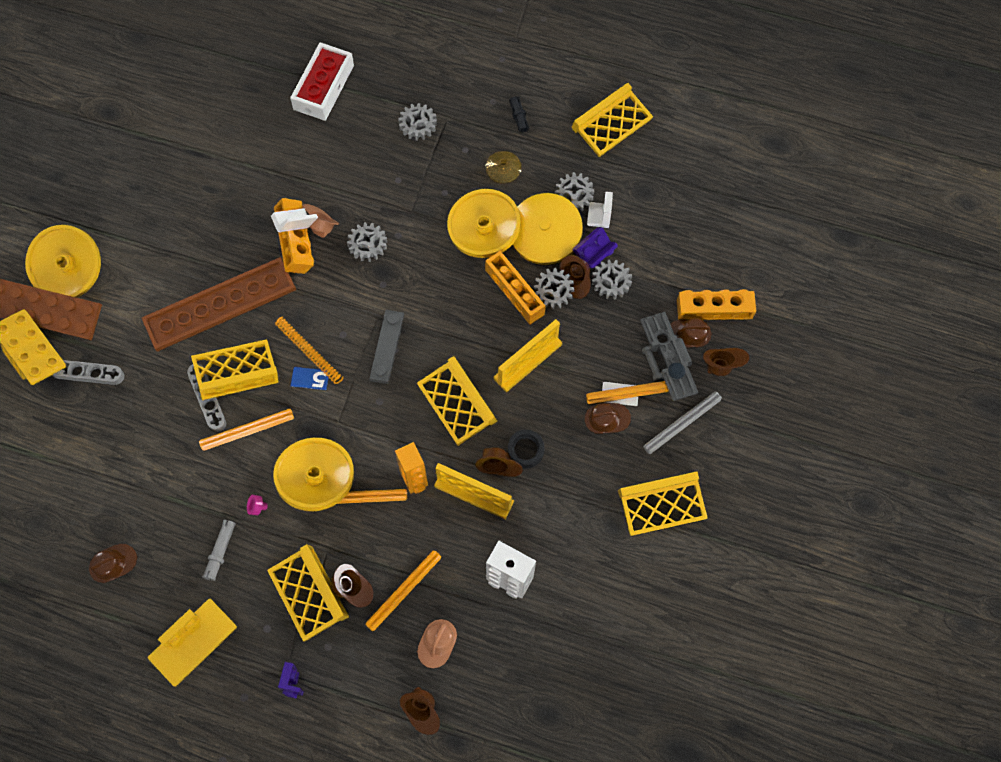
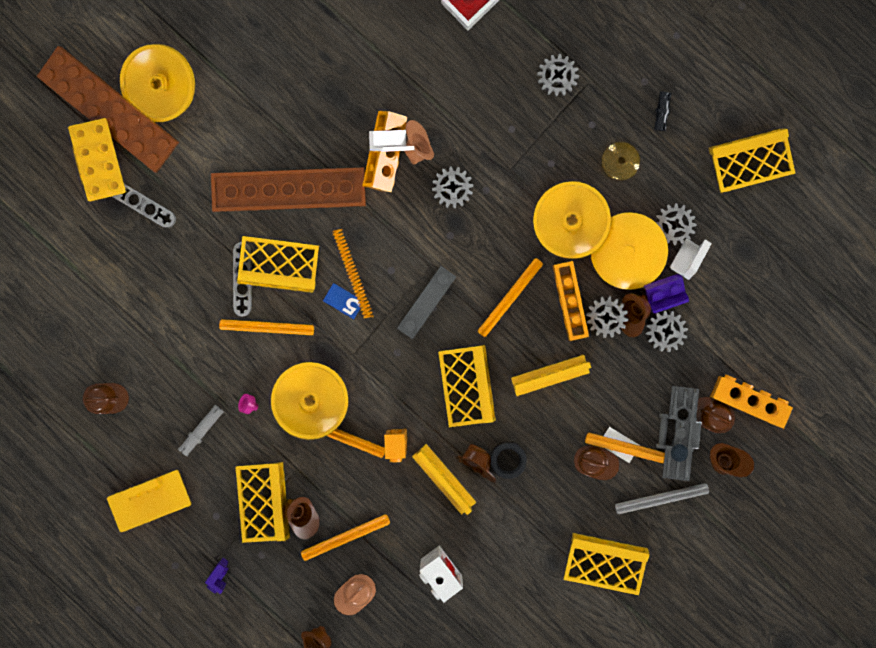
camera: 25 degrees right, 20 degrees up
none -> light orange axle [478,258,543,337]

